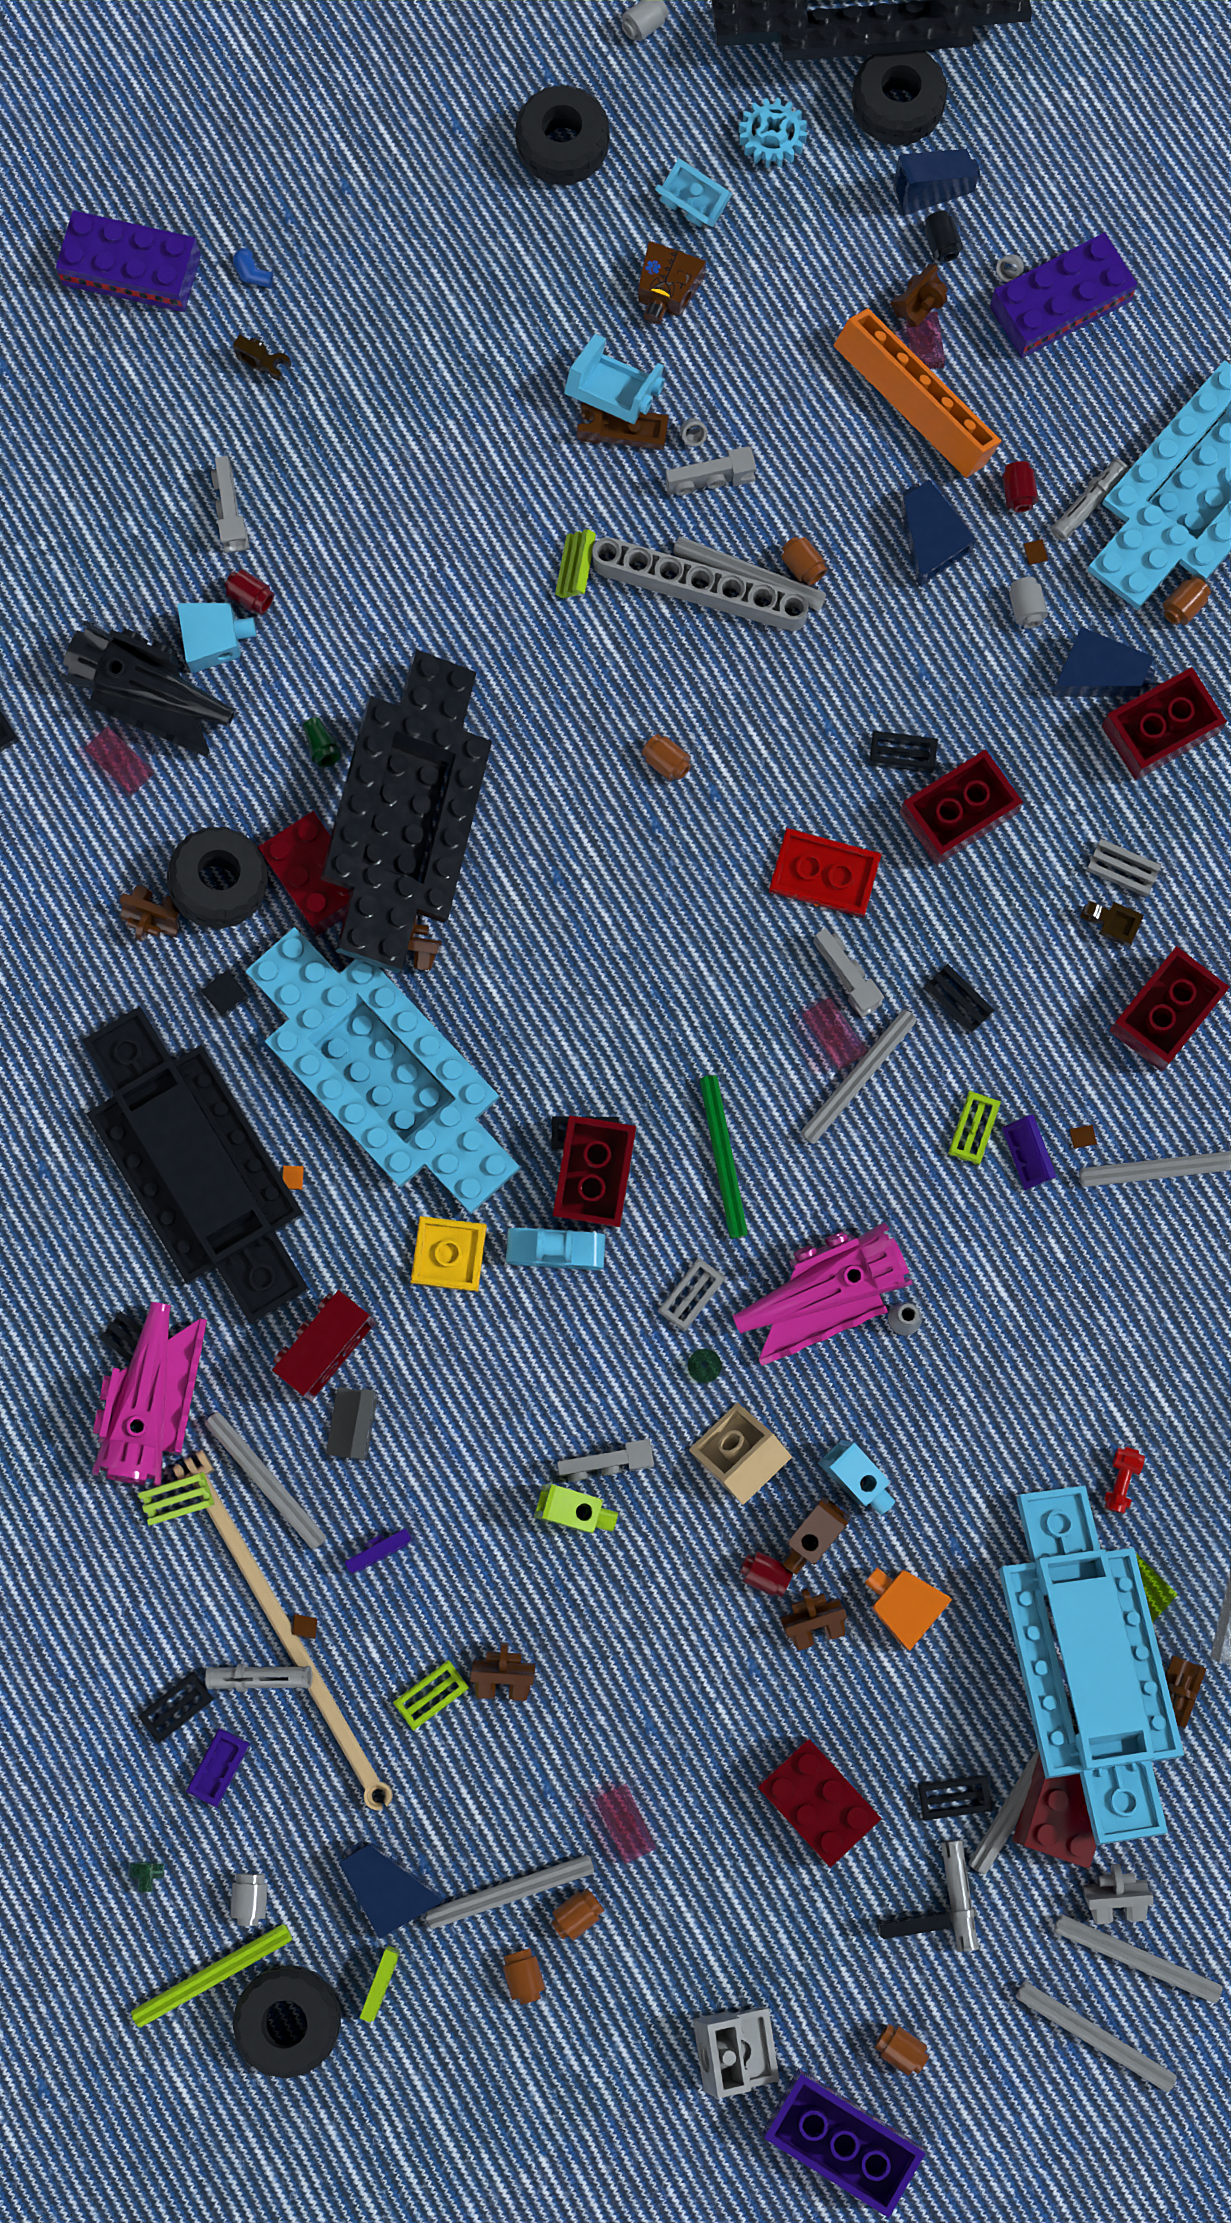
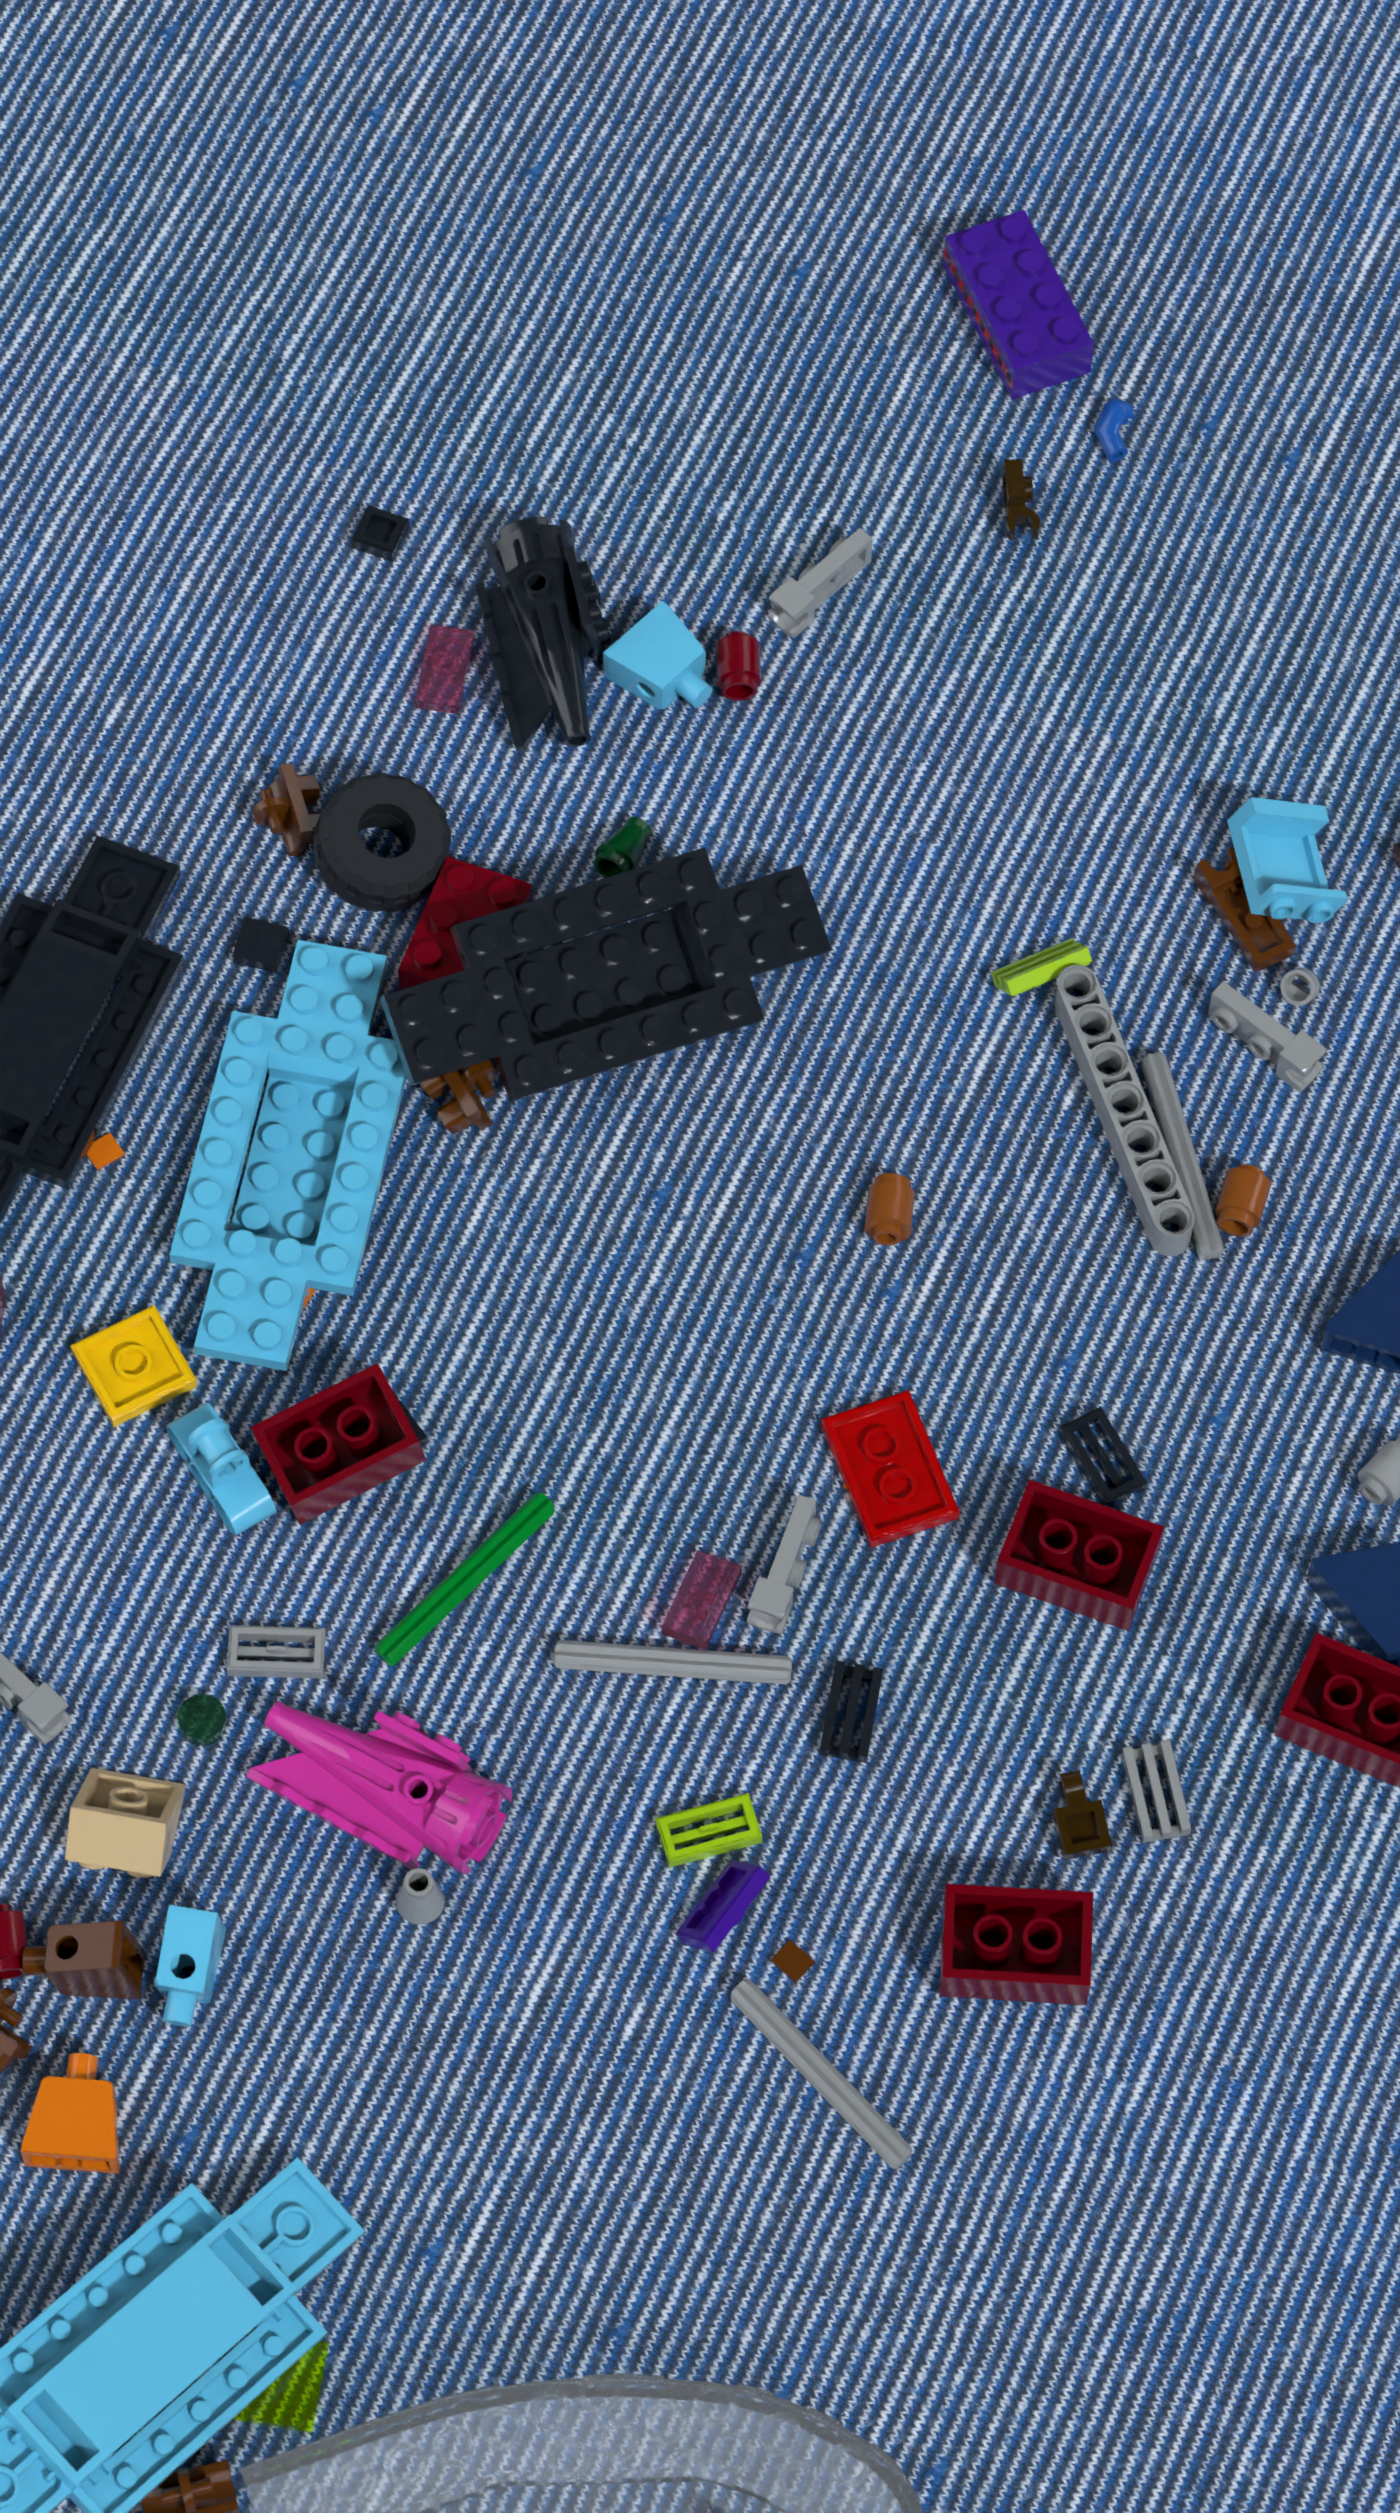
camera: 50 degrees right, 15 degrees down
red bar [1103,1447,1145,1514] -> none

